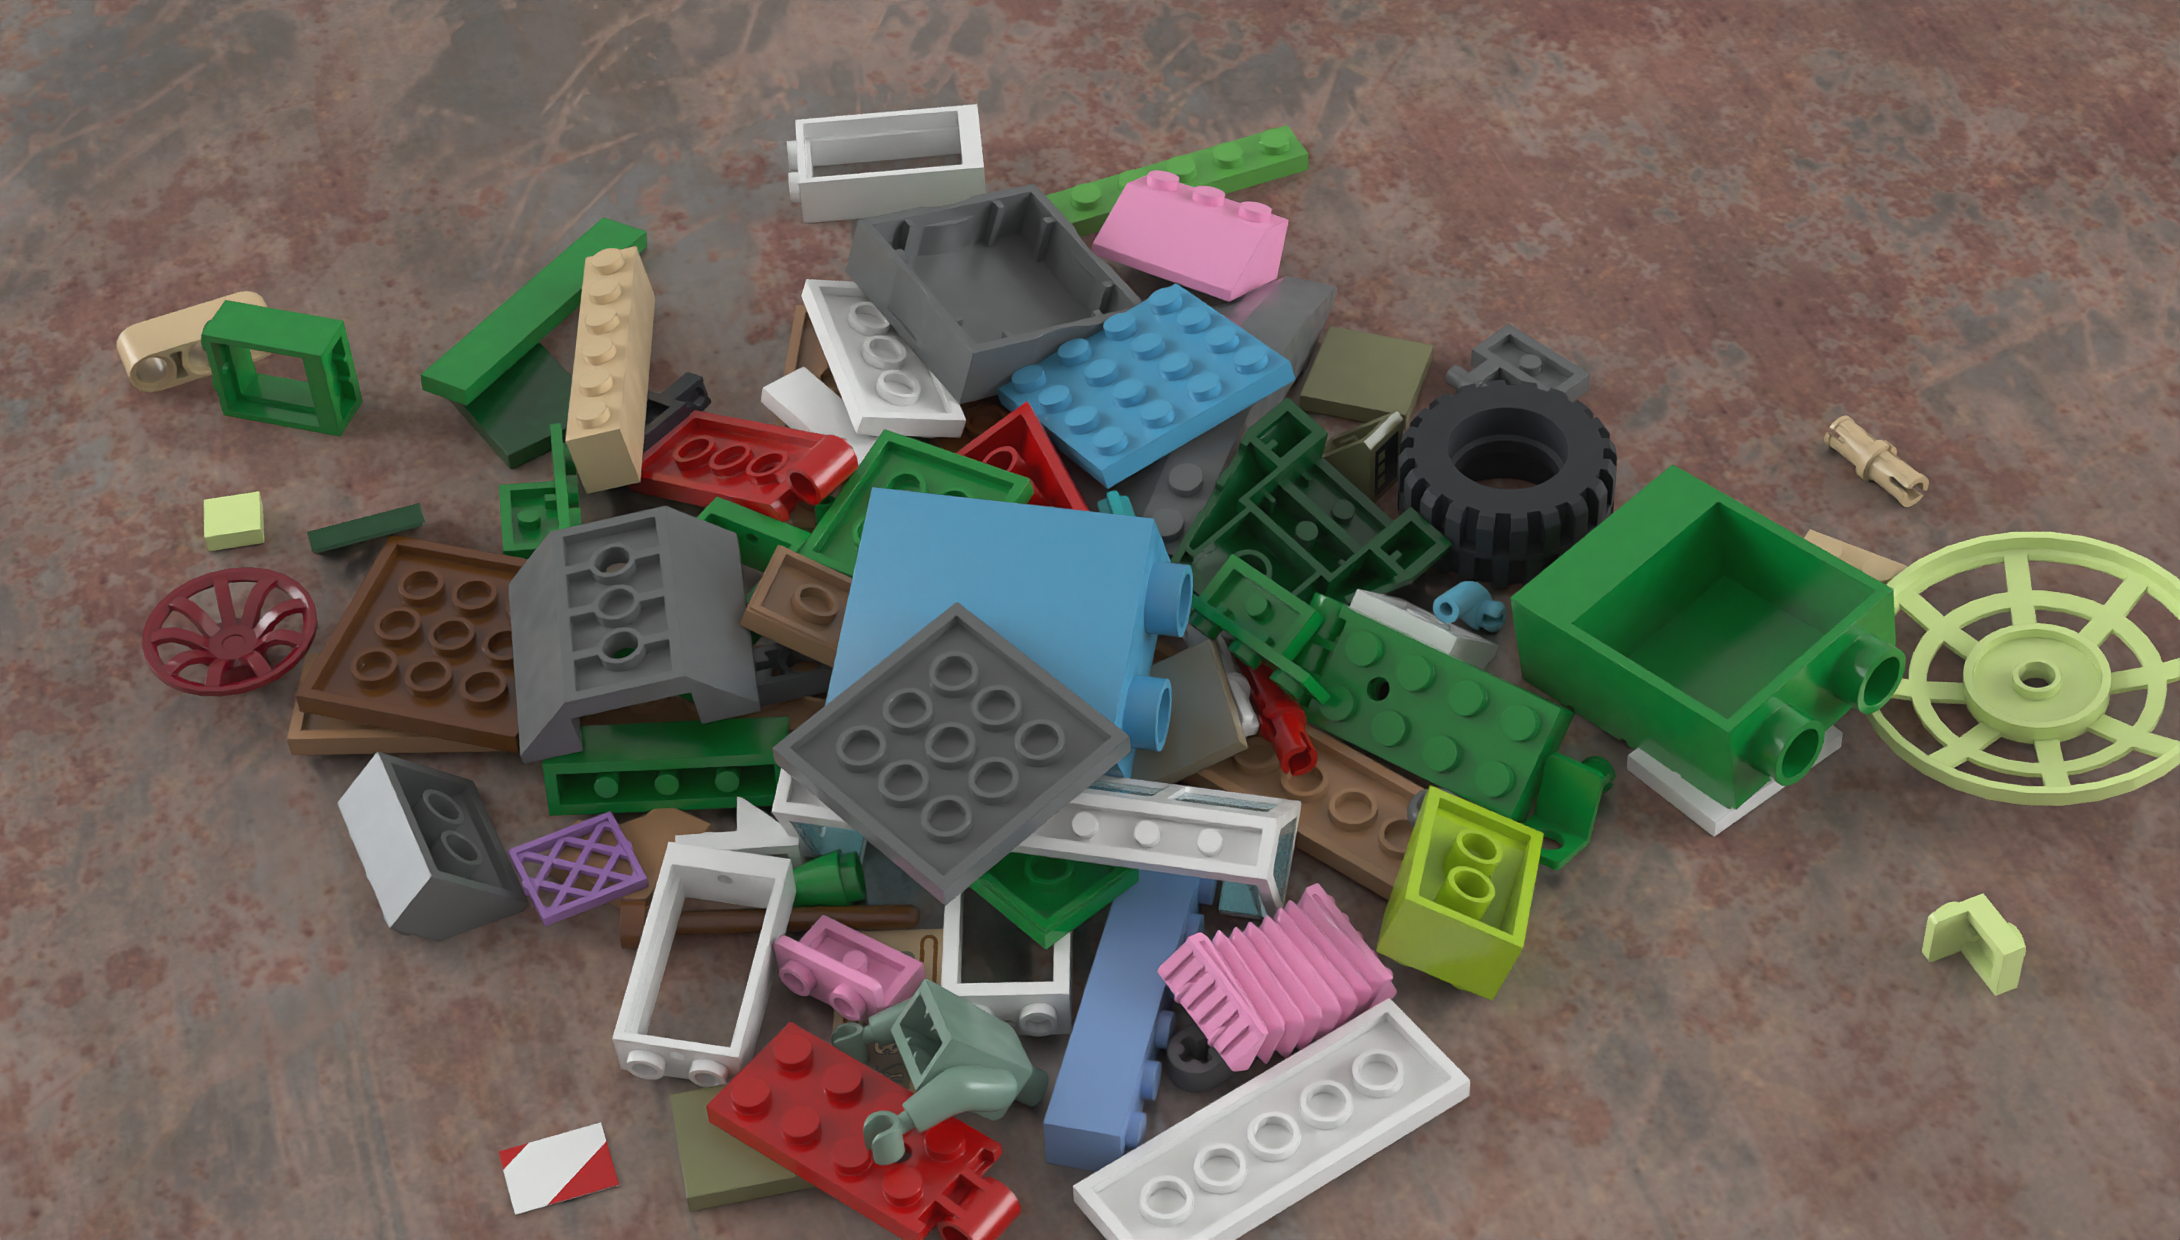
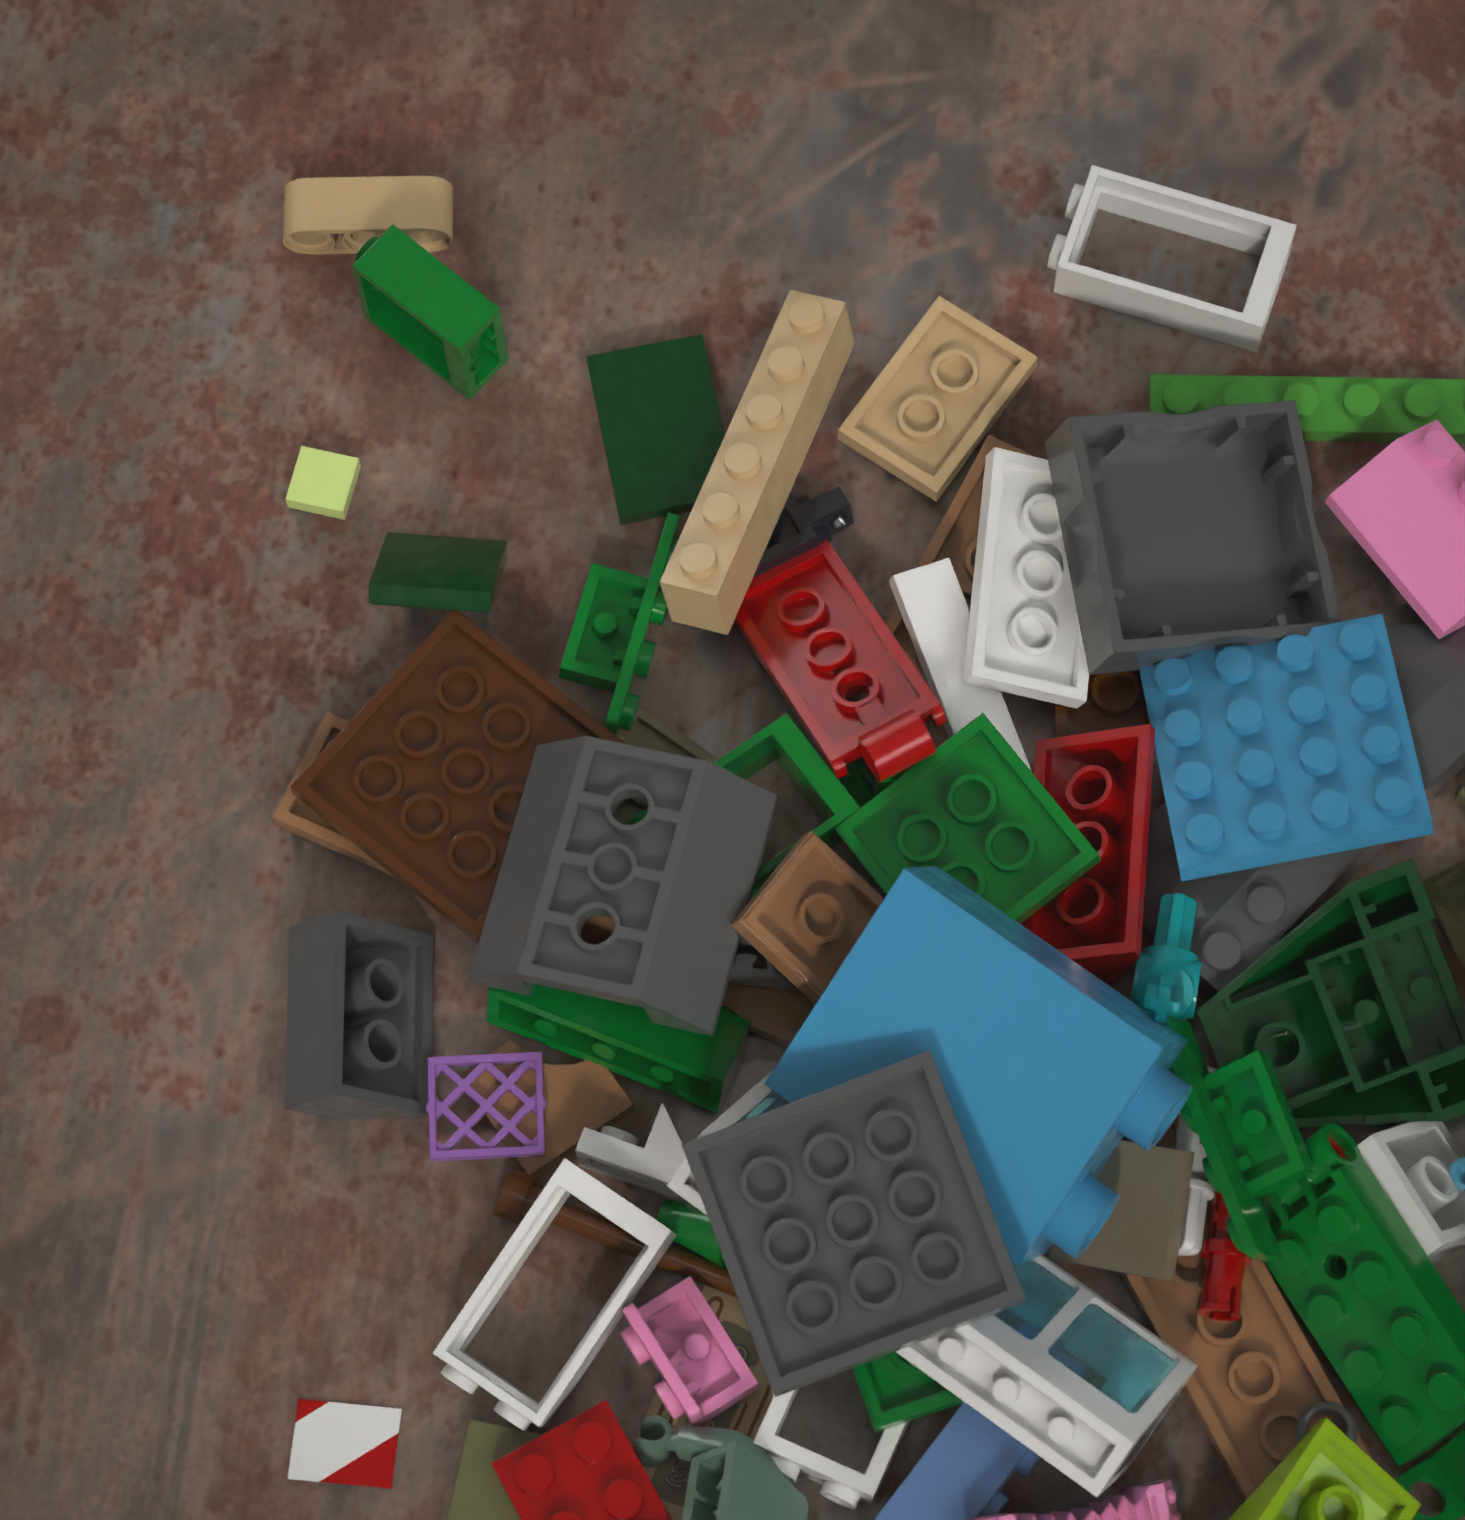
camera: 25 degrees right, 25 degrees up
dark red wheel [142,567,318,697] -> none
green tile [420,217,647,406] -> none
none -> tan plate [838,296,1038,502]

